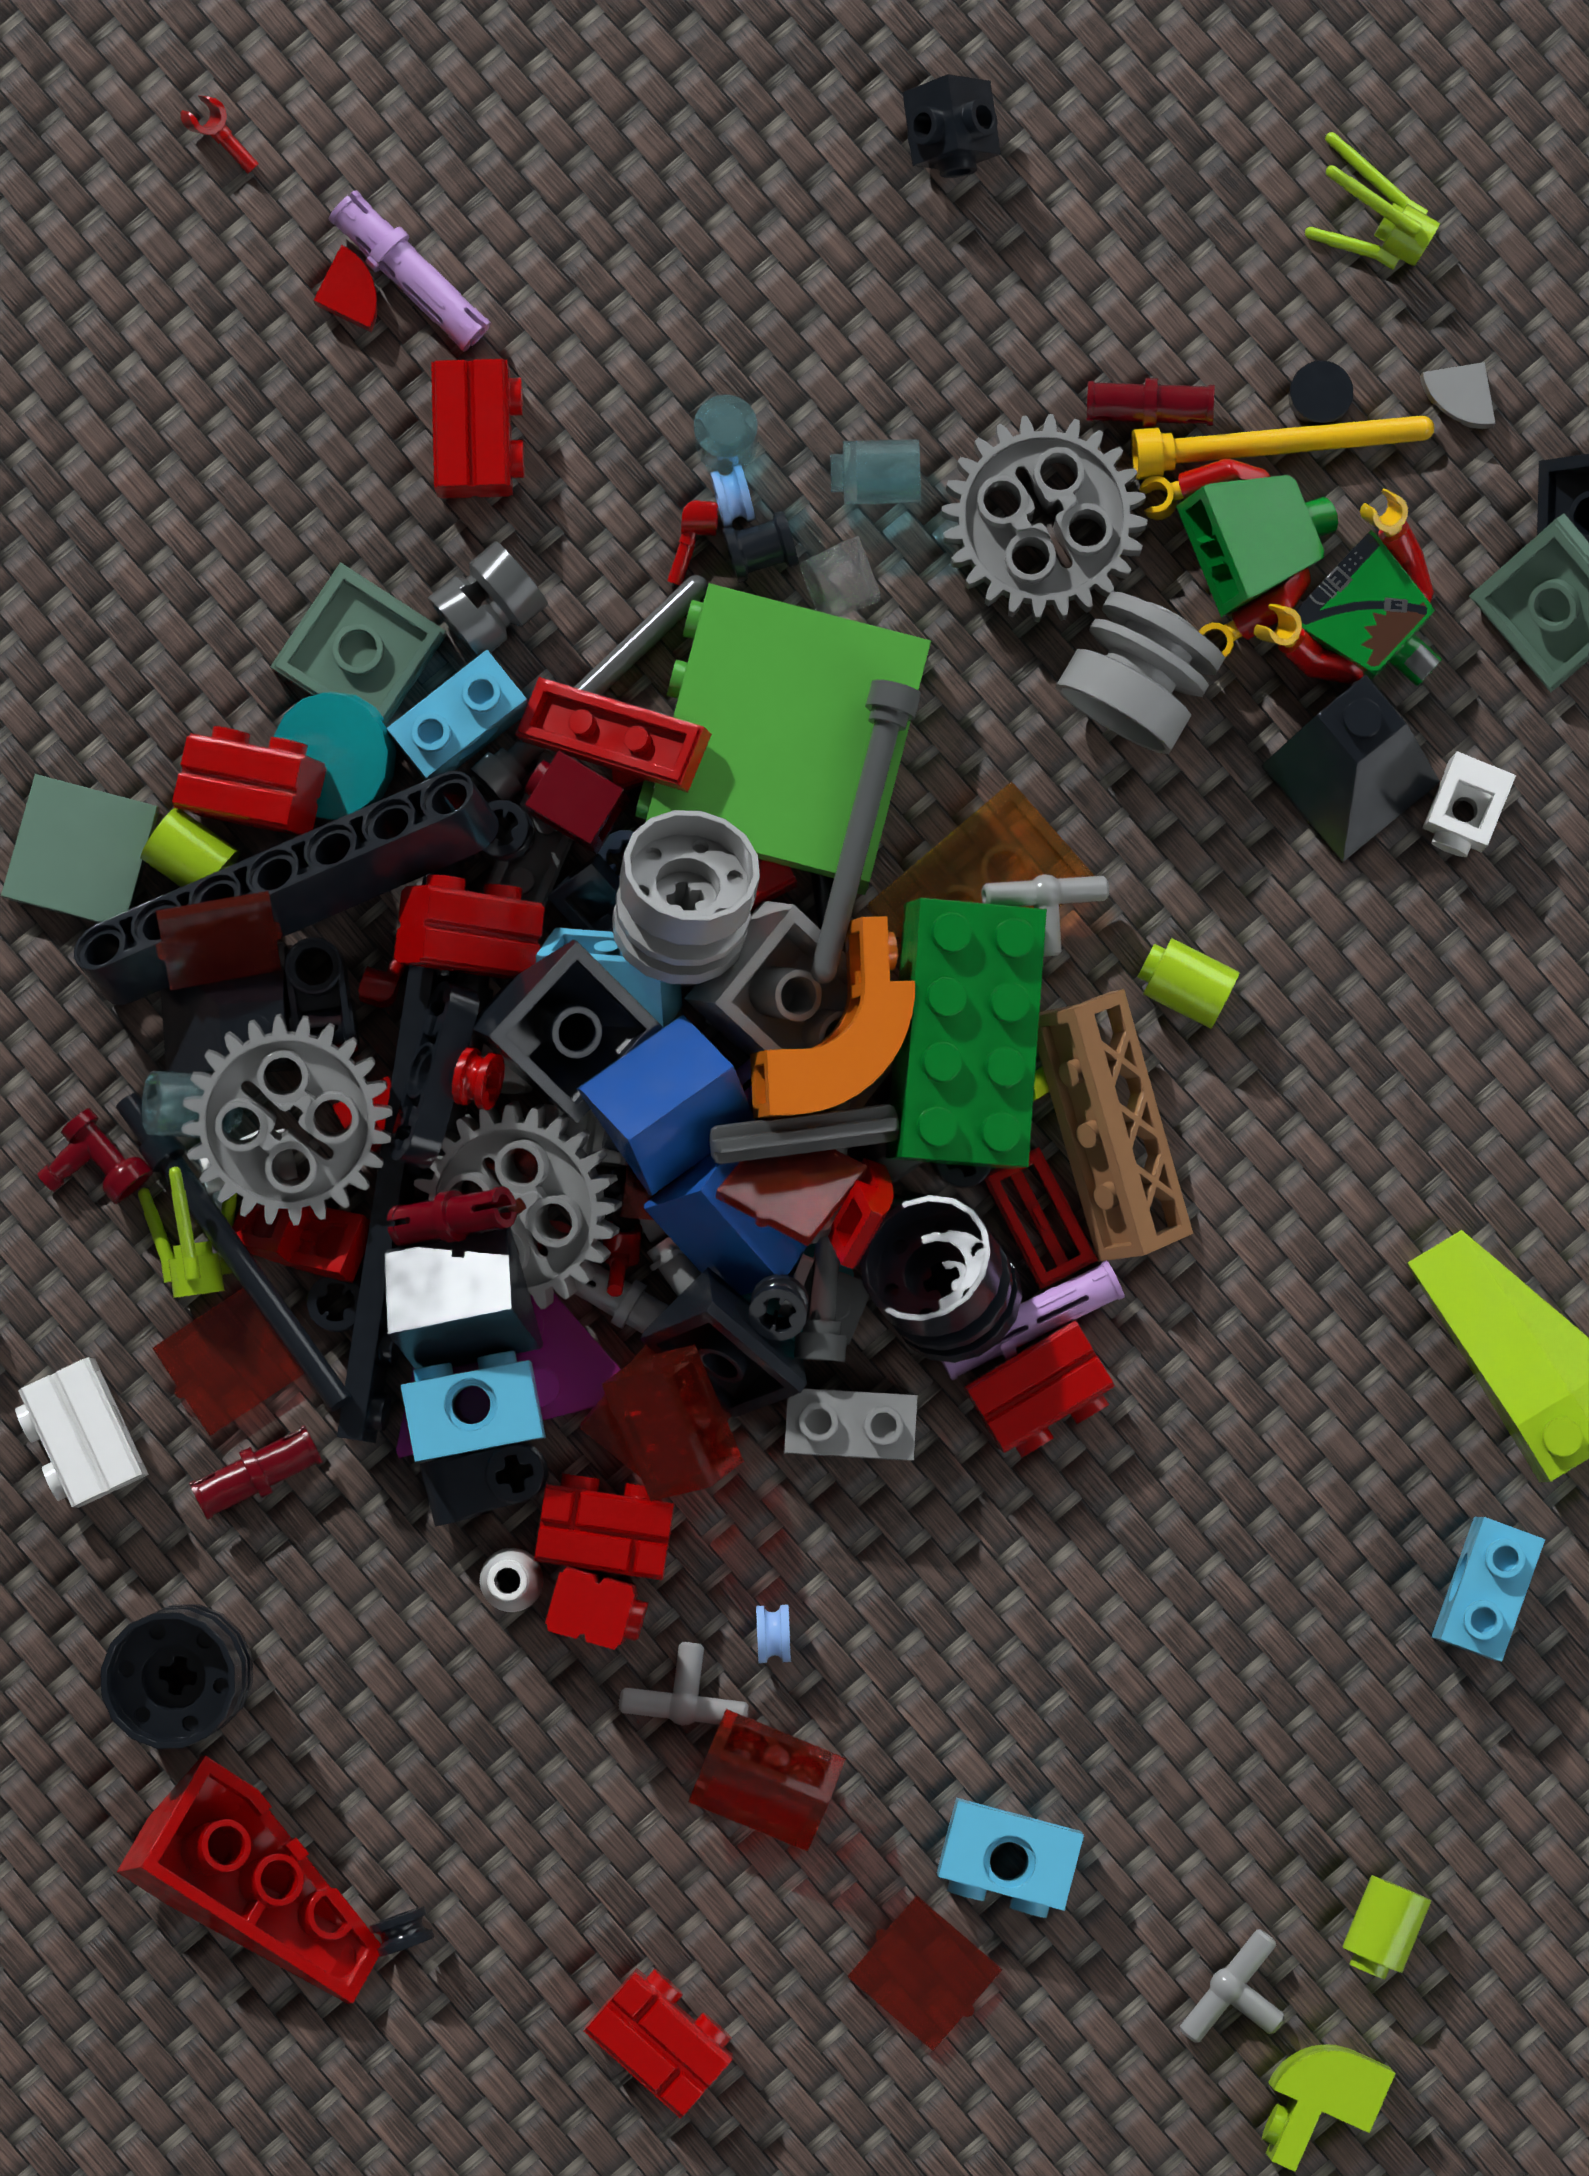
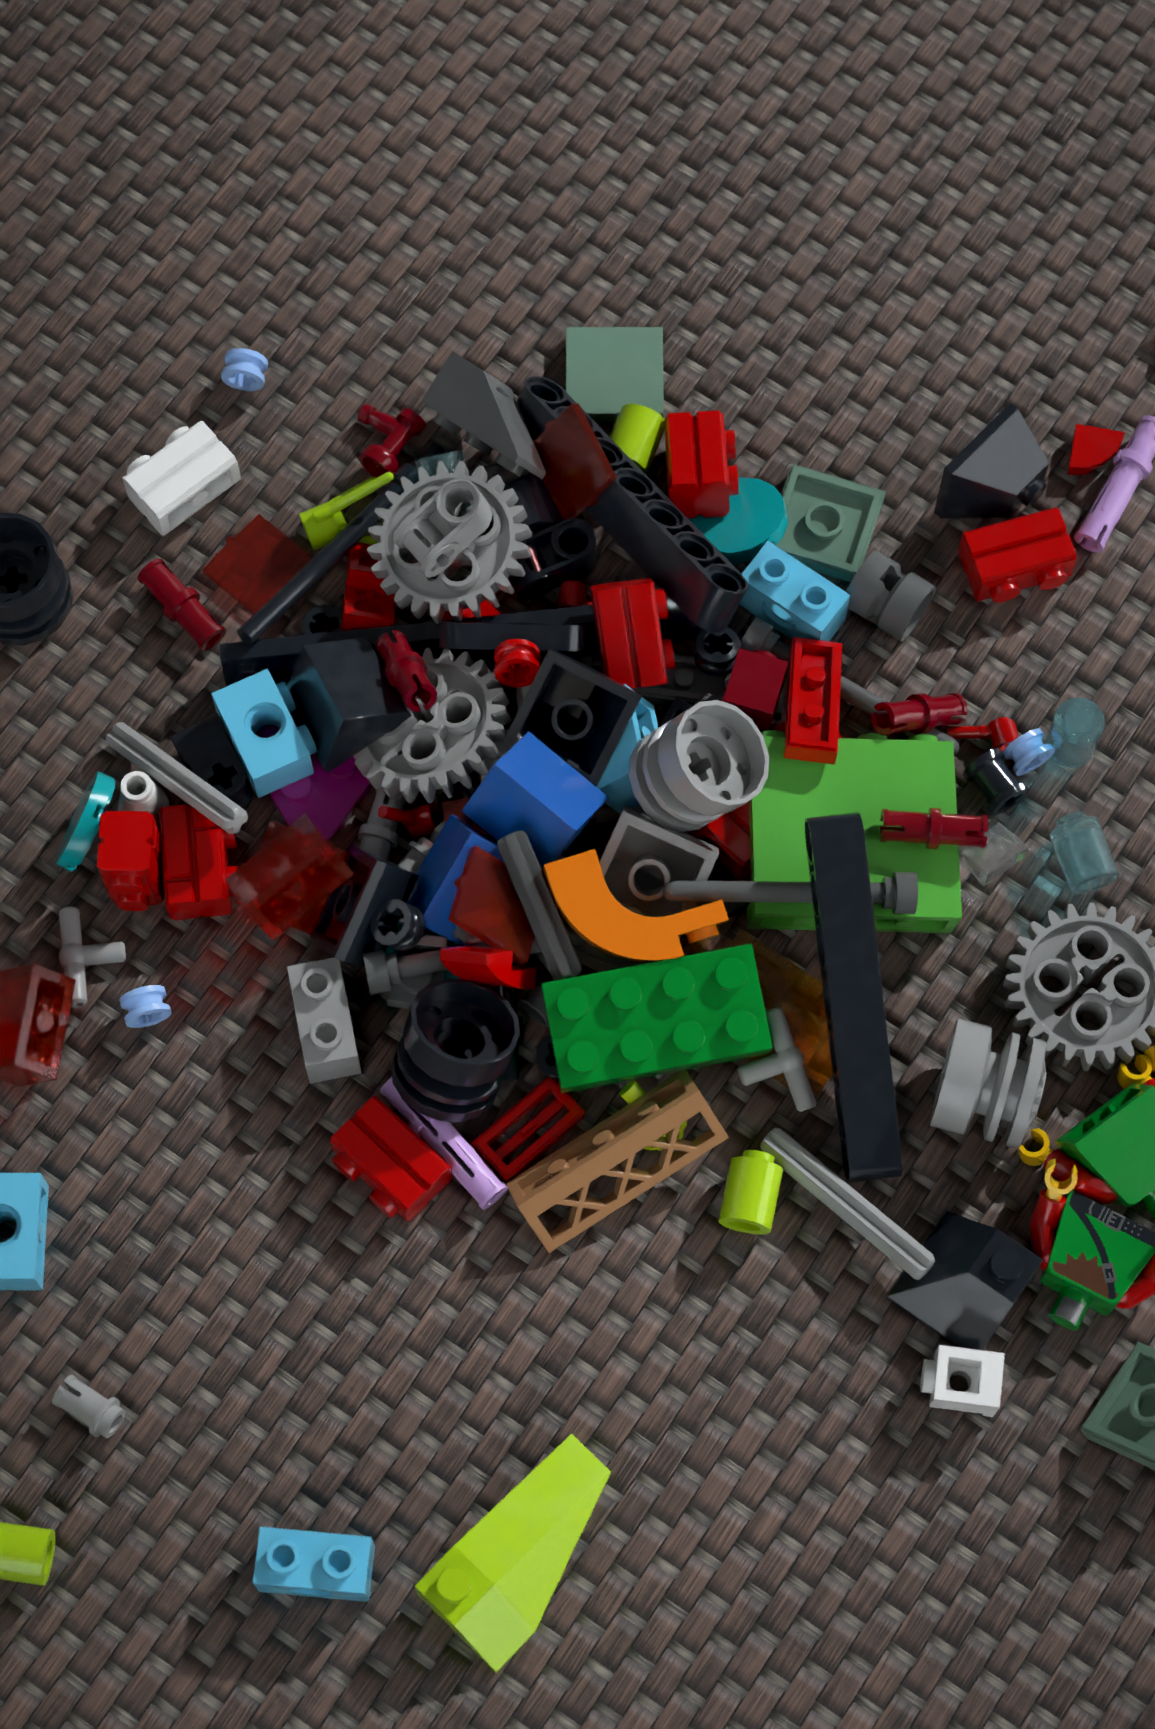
camera: 75 degrees right, 15 degrees down
none -> light grey pin [52,1375,126,1438]
none -> teal tile [55,771,116,872]
none -> light grey axle [106,722,248,834]
none -> light grey piece [392,478,492,578]
none -> dark grey slope [421,351,546,479]
none -> light grey axle [760,1128,935,1280]
none -> black beam [805,812,902,1183]
none -> dark red pin [871,693,968,735]
none -> dark red pin [879,808,988,849]
none -> black slope [934,403,1049,519]

